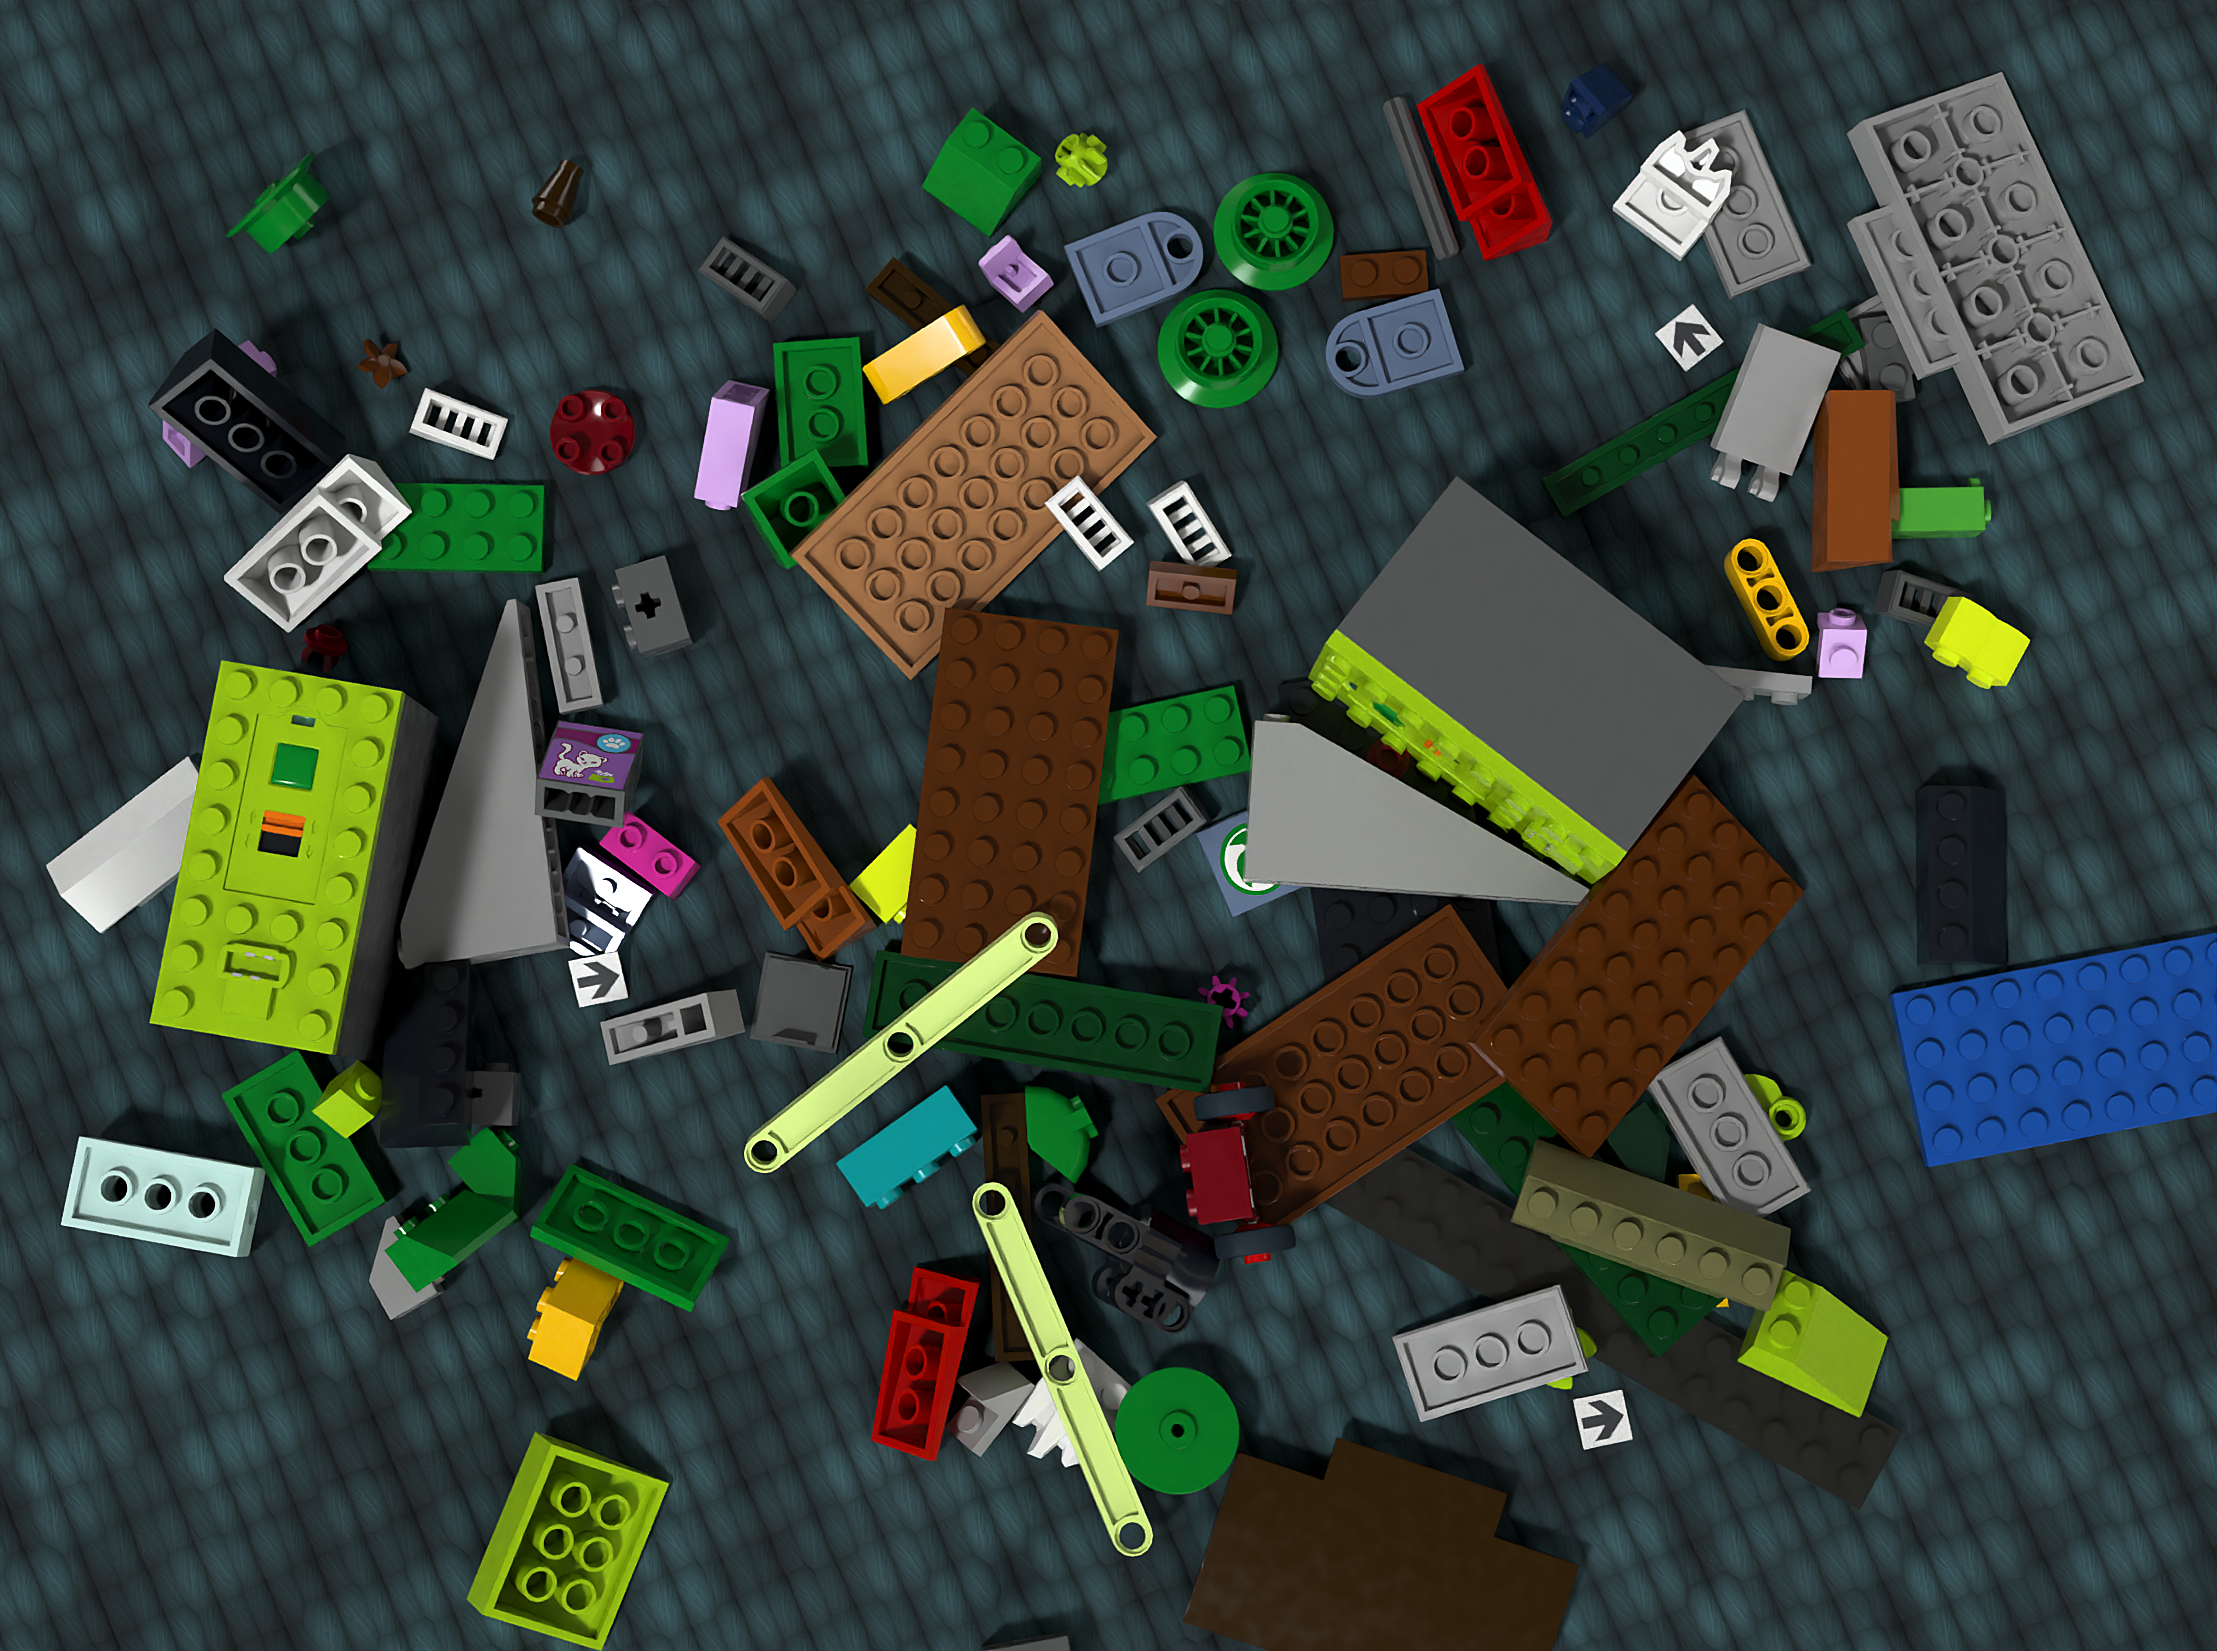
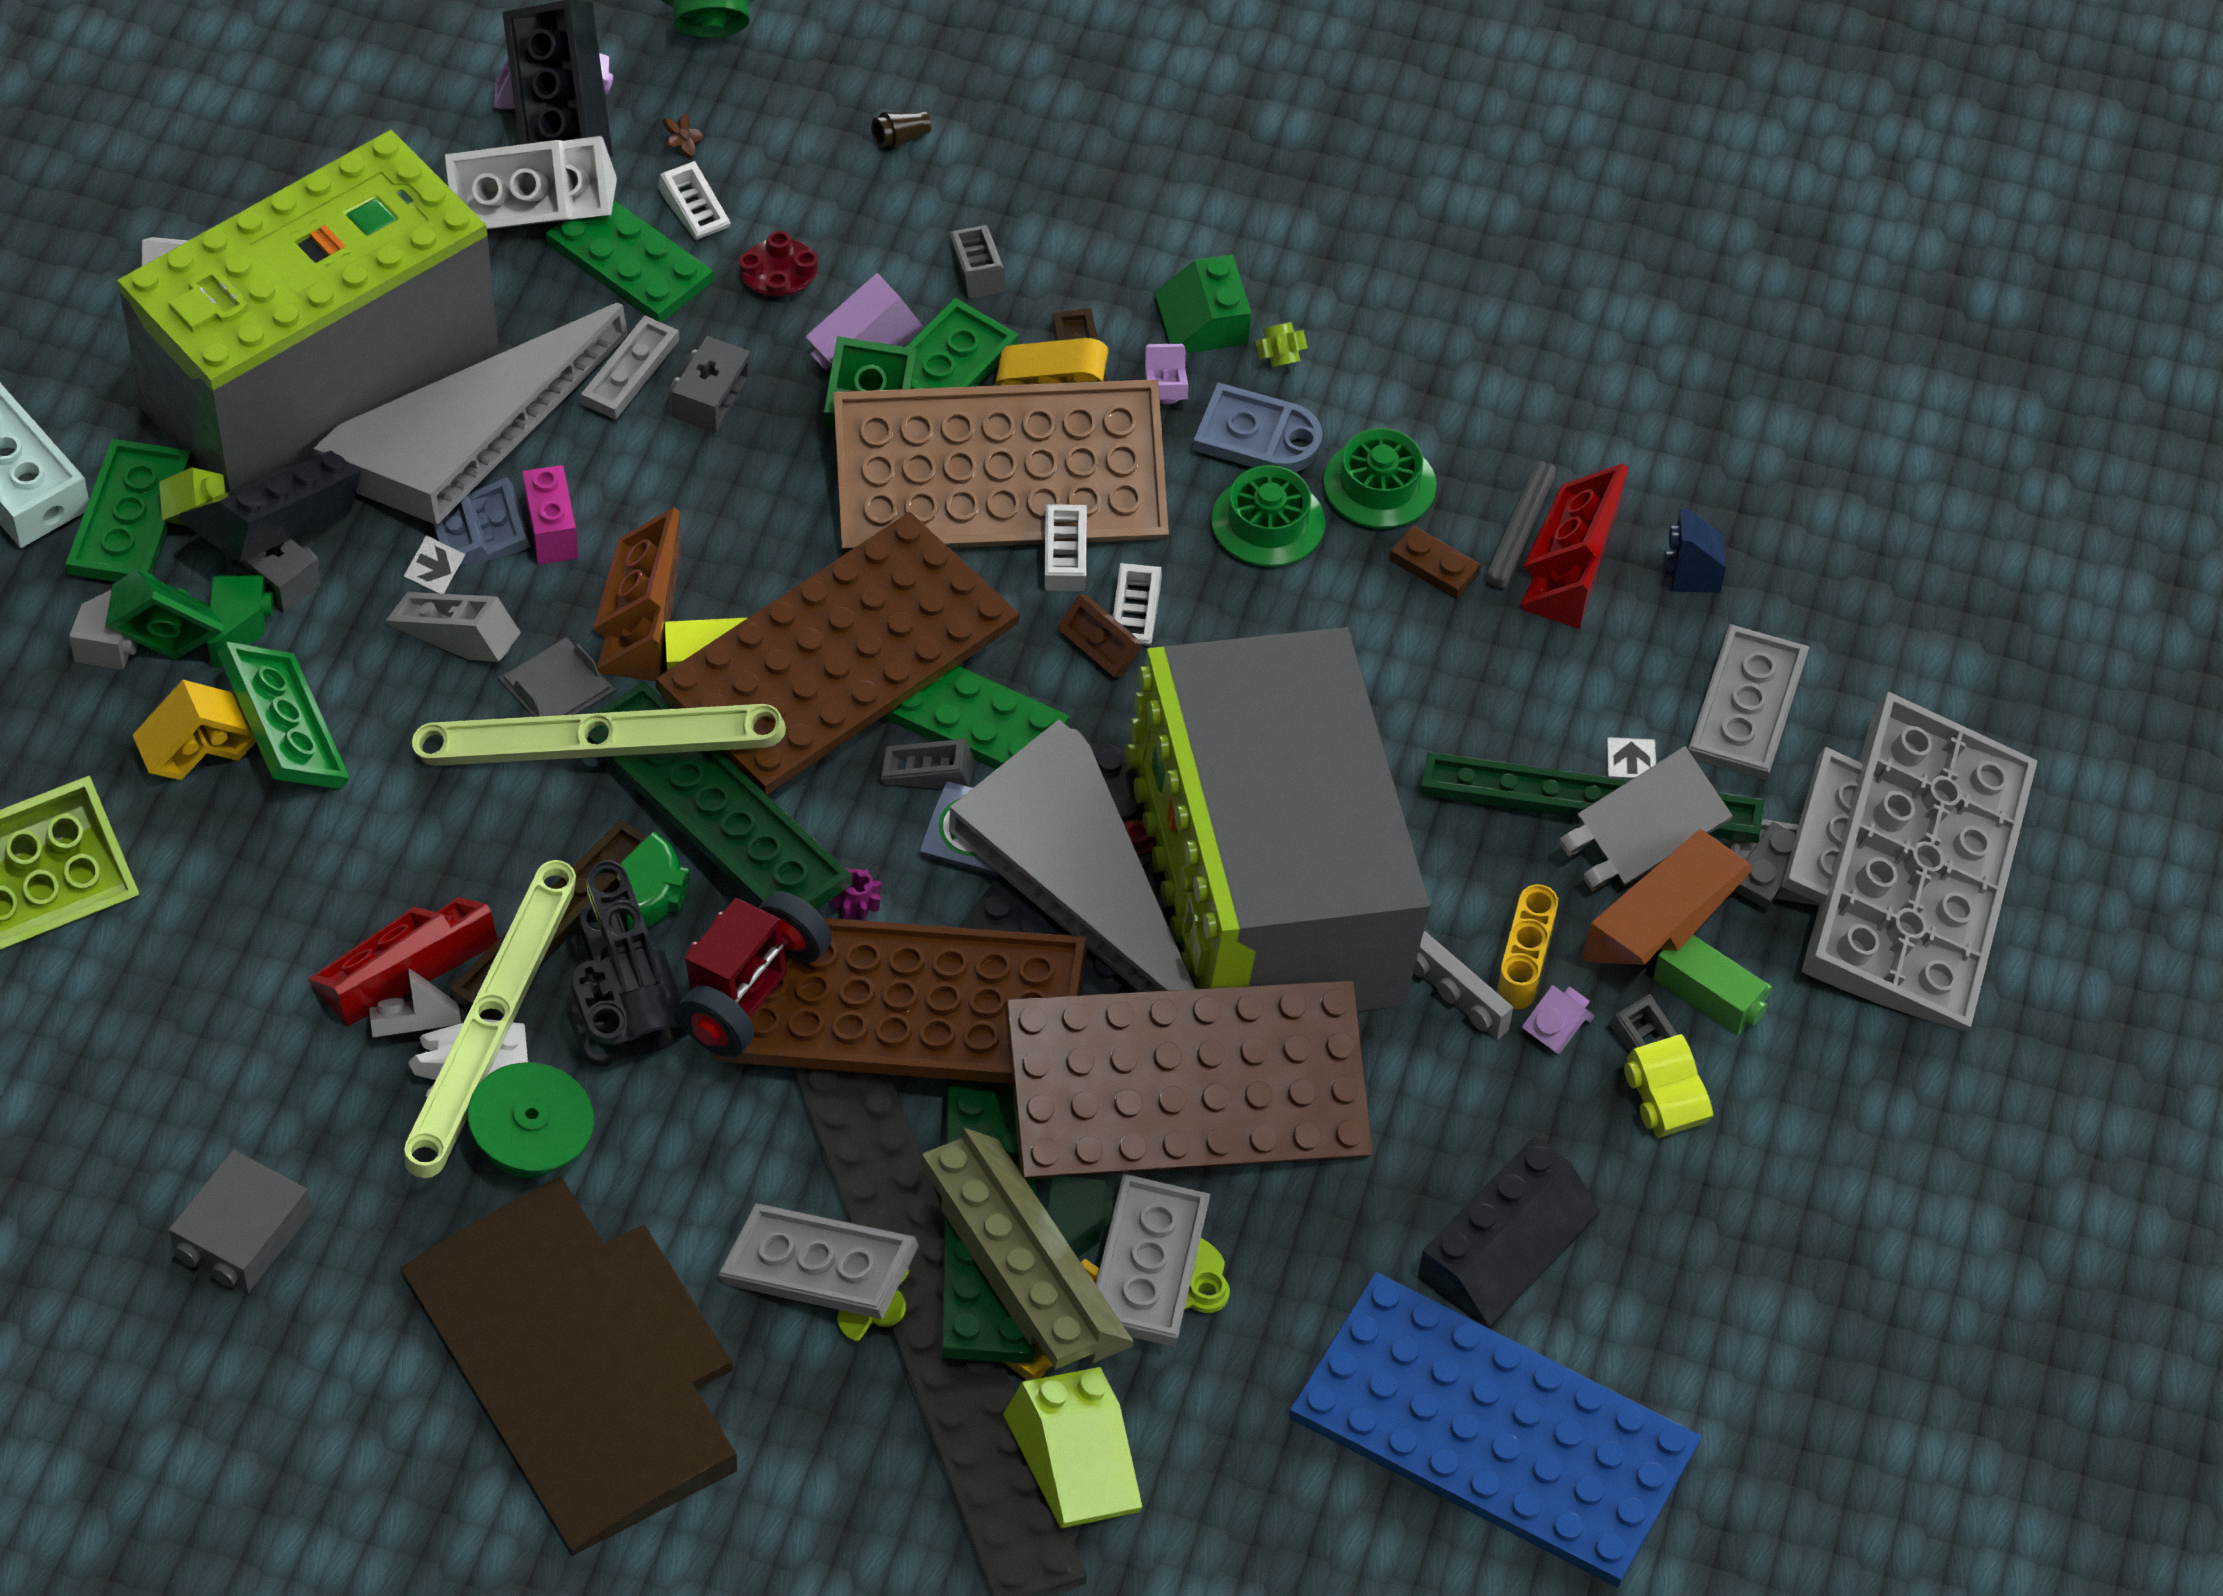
camera: 40 degrees right, 30 degrees down
brick [534,720,645,828] -> none
teal brick [836,1085,980,1209] -> none
sand blue plate [1325,288,1464,399] -> none
clear sticker [1573,1390,1633,1450] -> none
white plate [1613,130,1732,261] -> none

